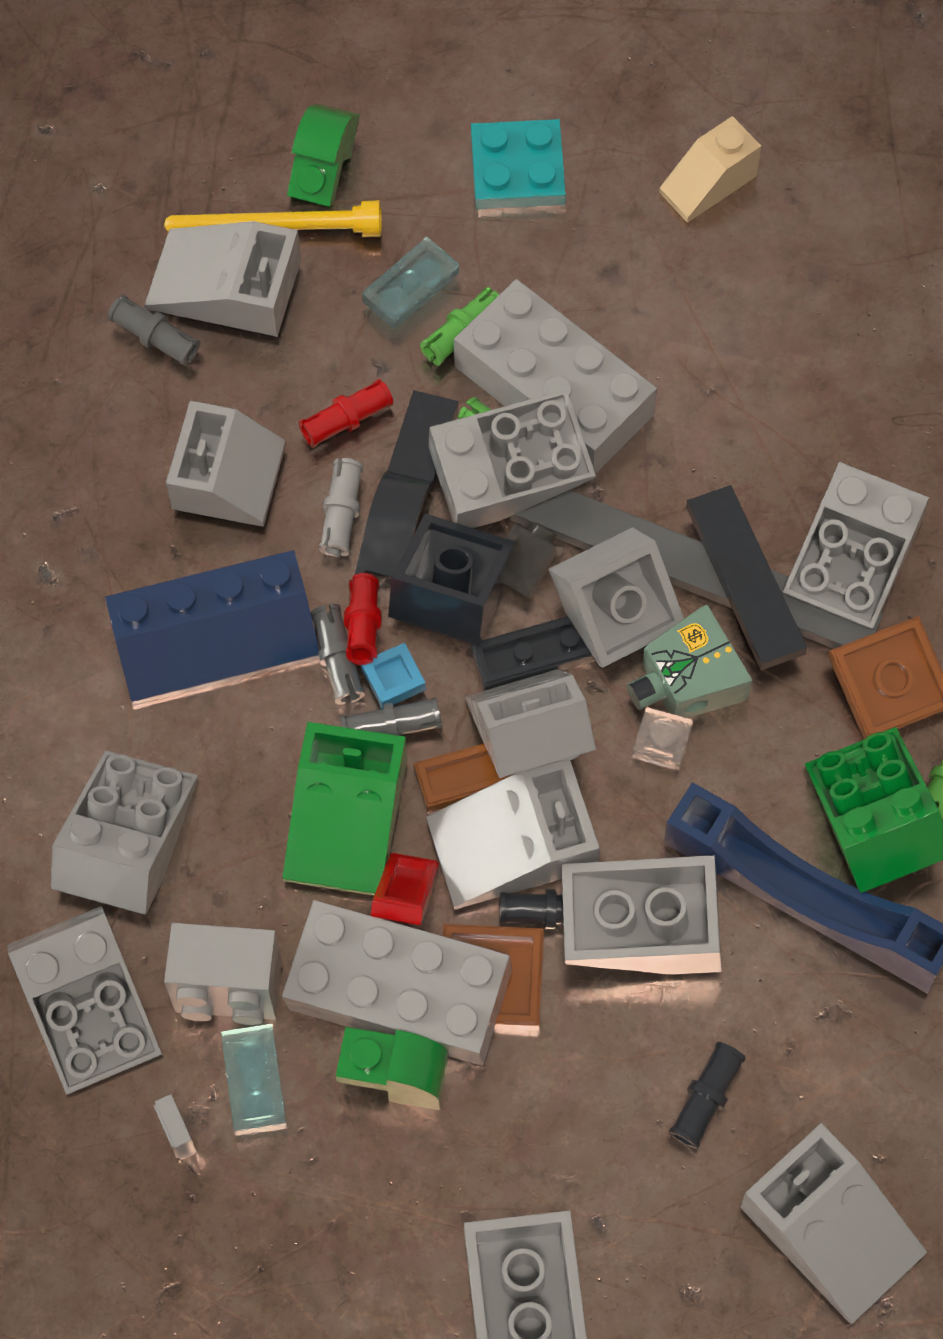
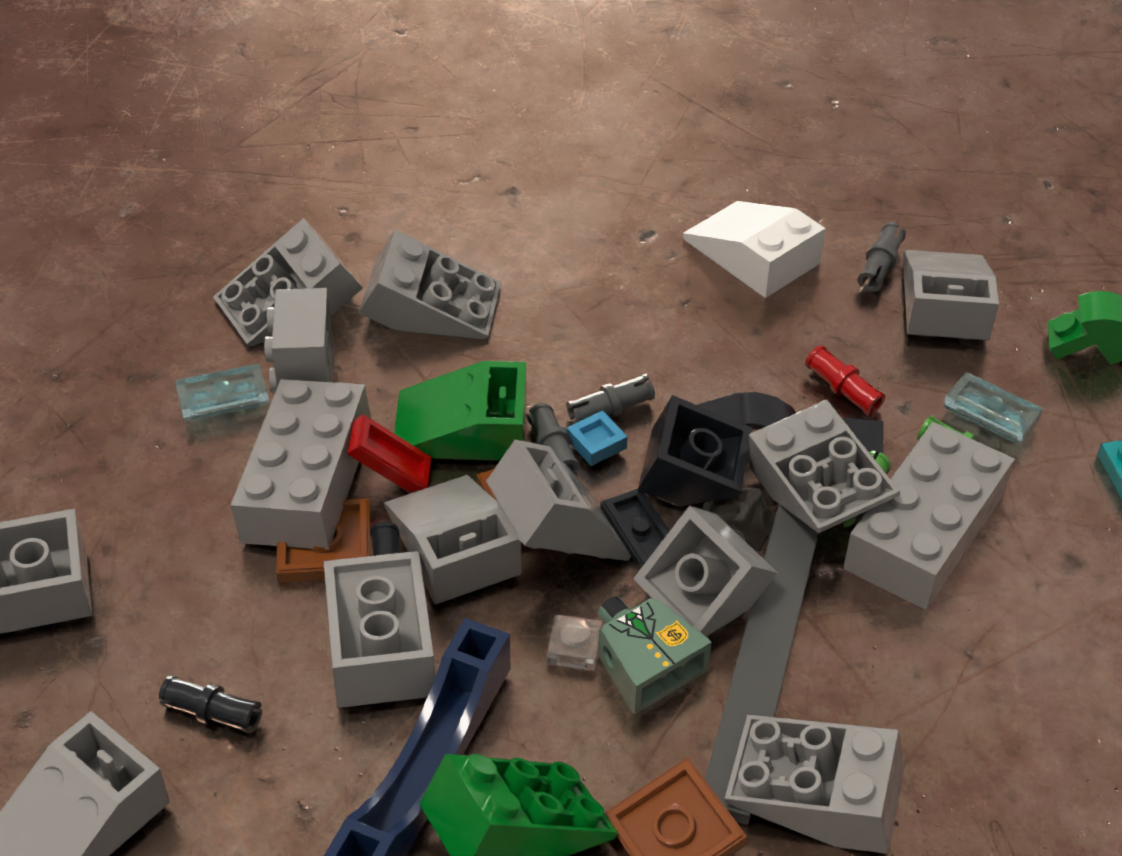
camera: 80 degrees right, 20 degrees down
dark blue slope [105,550,319,706] -> none
light grey tile [154,1094,197,1160] -> none
yellow piece [164,200,382,237] -> none
light grey slope [166,401,286,527] -> none
light grey pin [319,458,363,557] -> none
green brick [335,1027,449,1110] -> none
red pin [344,573,382,665] -> none
black tile [686,485,807,670] -> none
none -> white slope [683,201,825,298]

